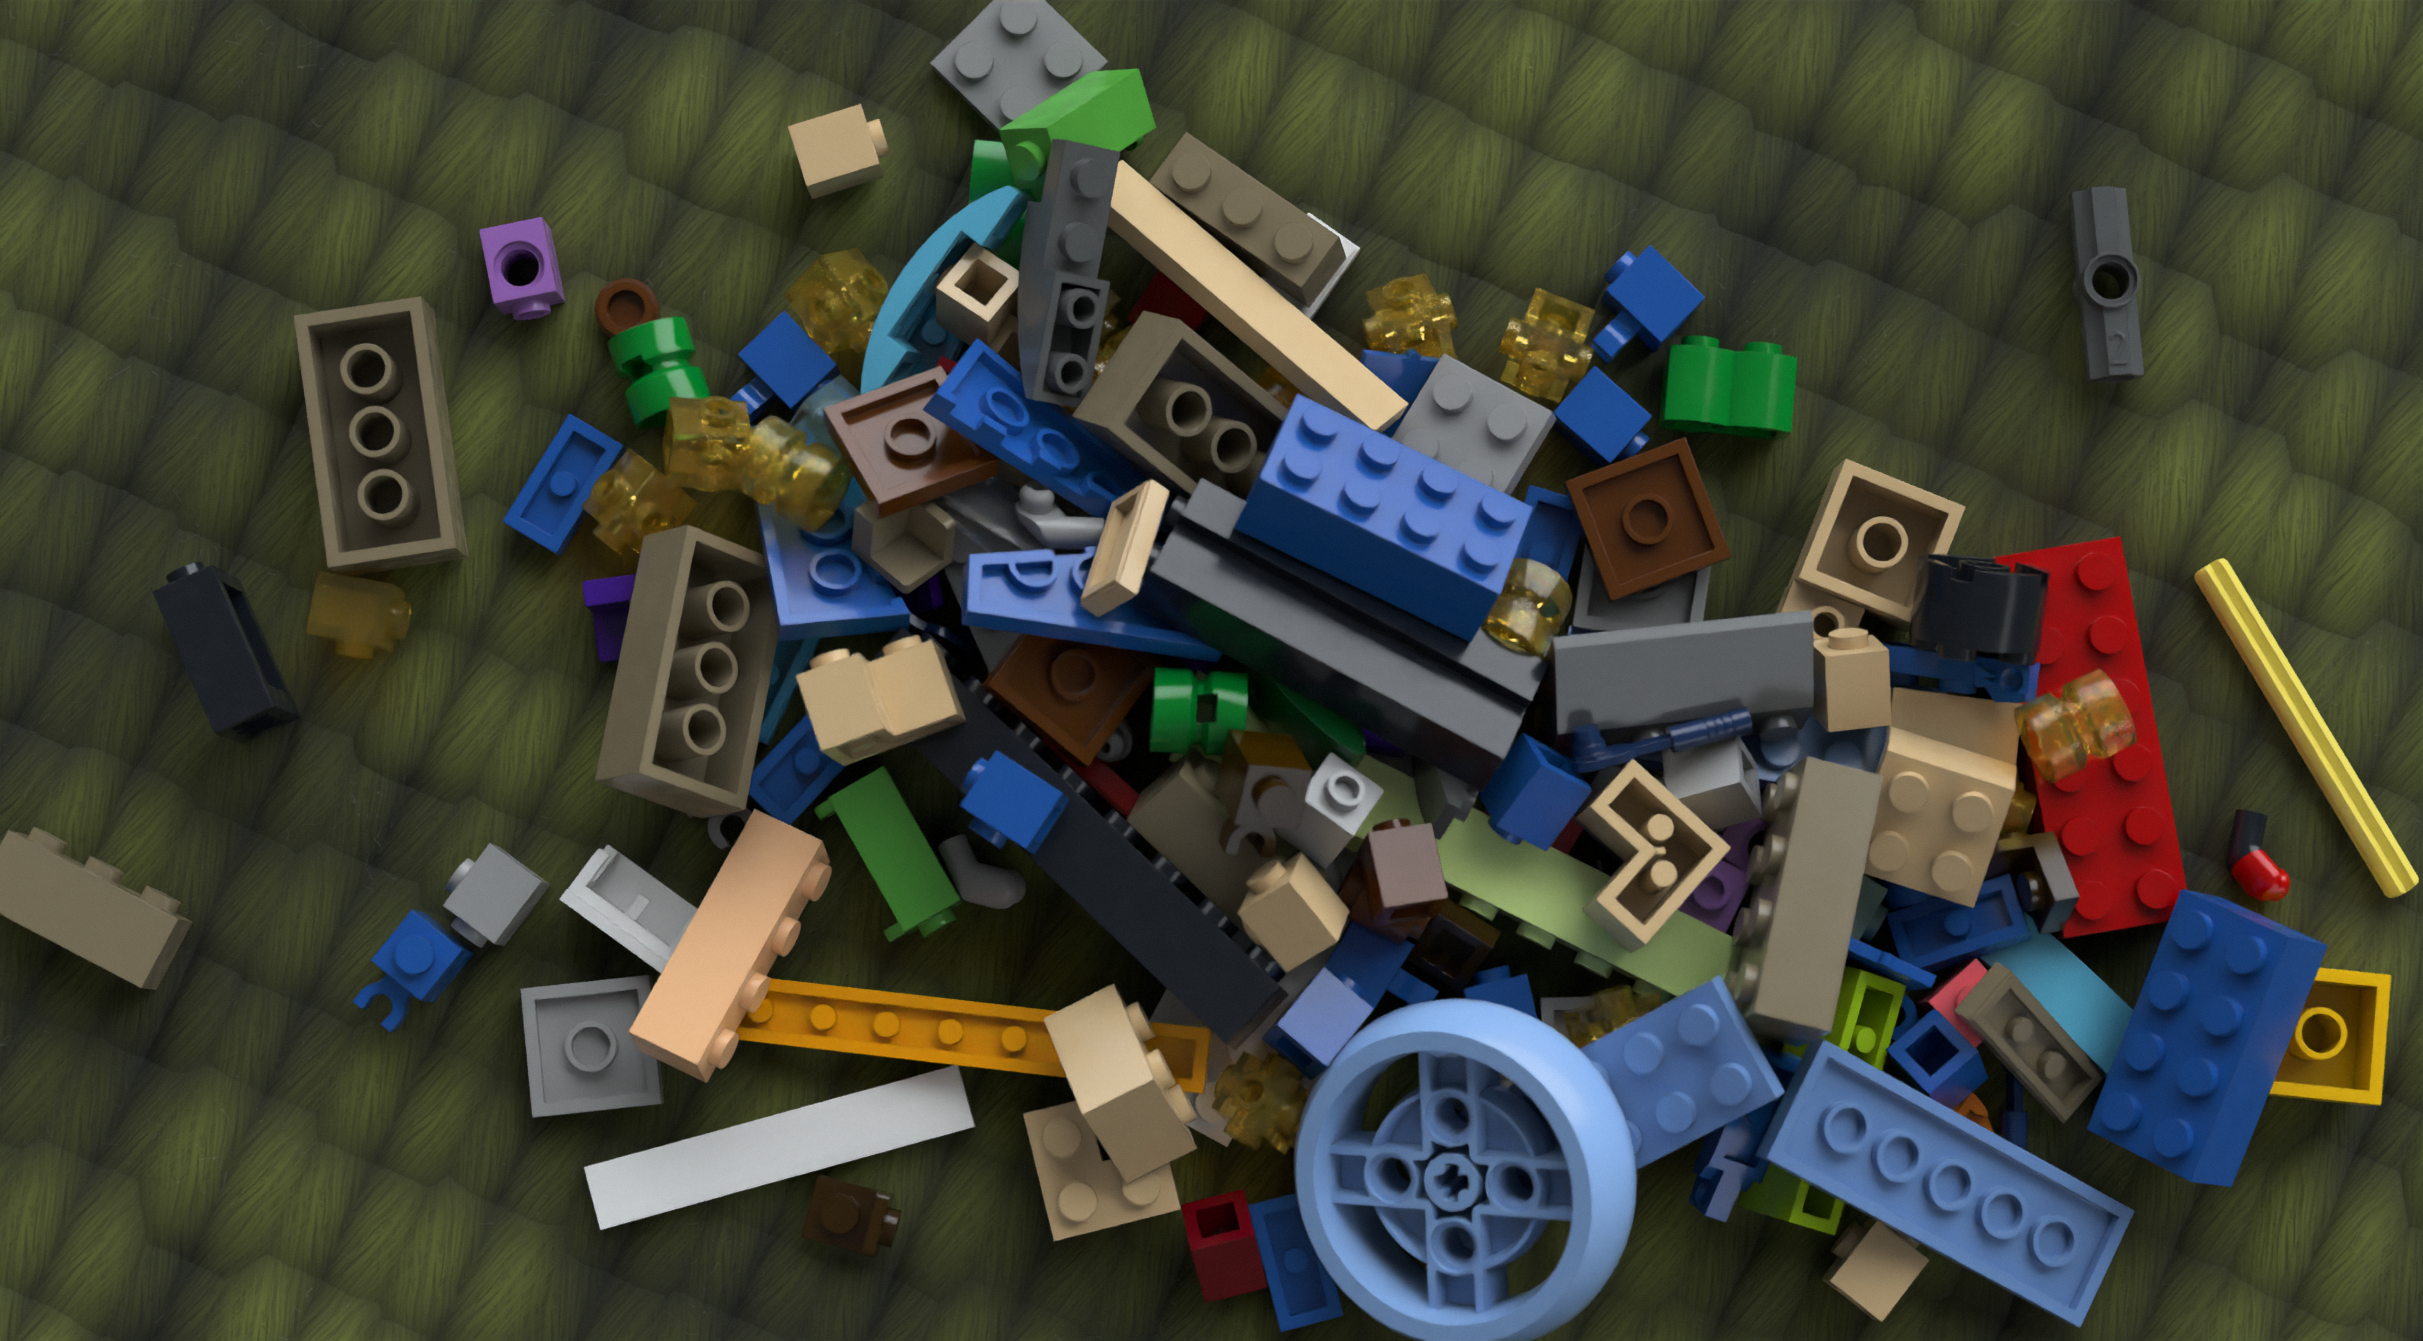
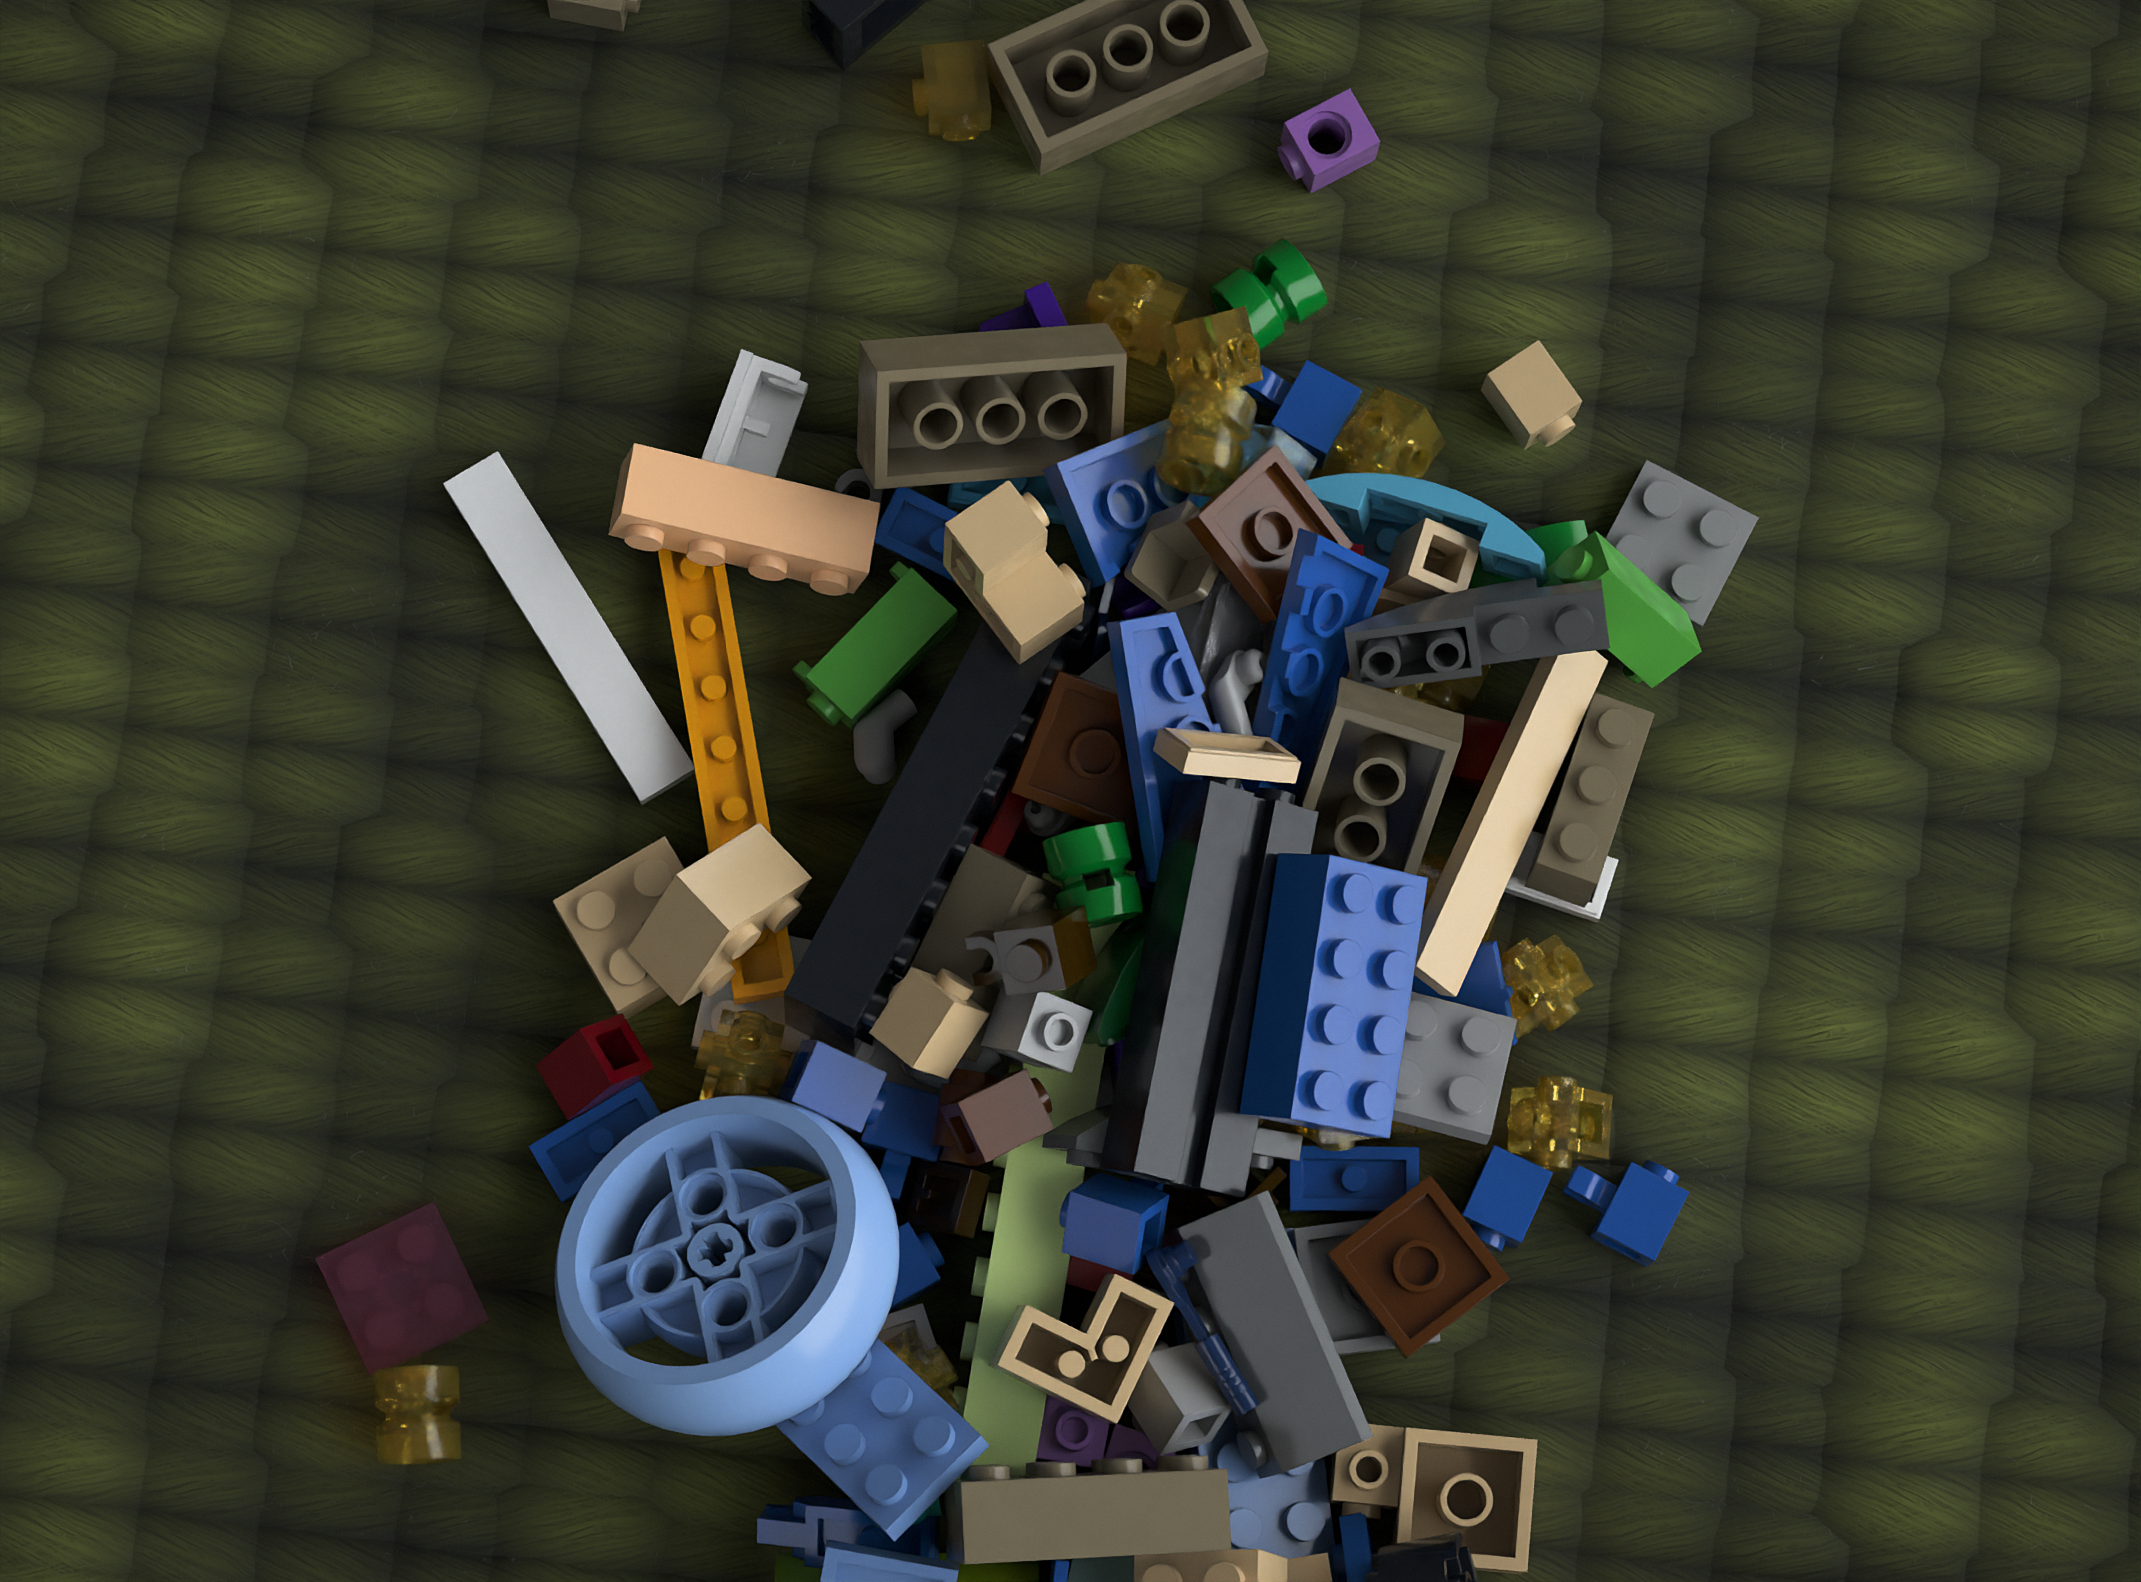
camera: 65 degrees right, 5 degrees down
blue brick [353,910,474,1033] -> none
light grey brick [443,843,551,948] -> none
blue plate [502,413,627,557] -> none
light grey plate [520,975,664,1118] -> none
reddish brown tile [595,278,660,339] -> none
dark brown bracket [801,1174,902,1258] -> none
blue brick [960,750,1070,855] -> none
clear yellow wheel [1481,558,1573,660] -> none
green brick [1659,335,1797,440] -> none
tan brick [1812,628,1892,732] -> none

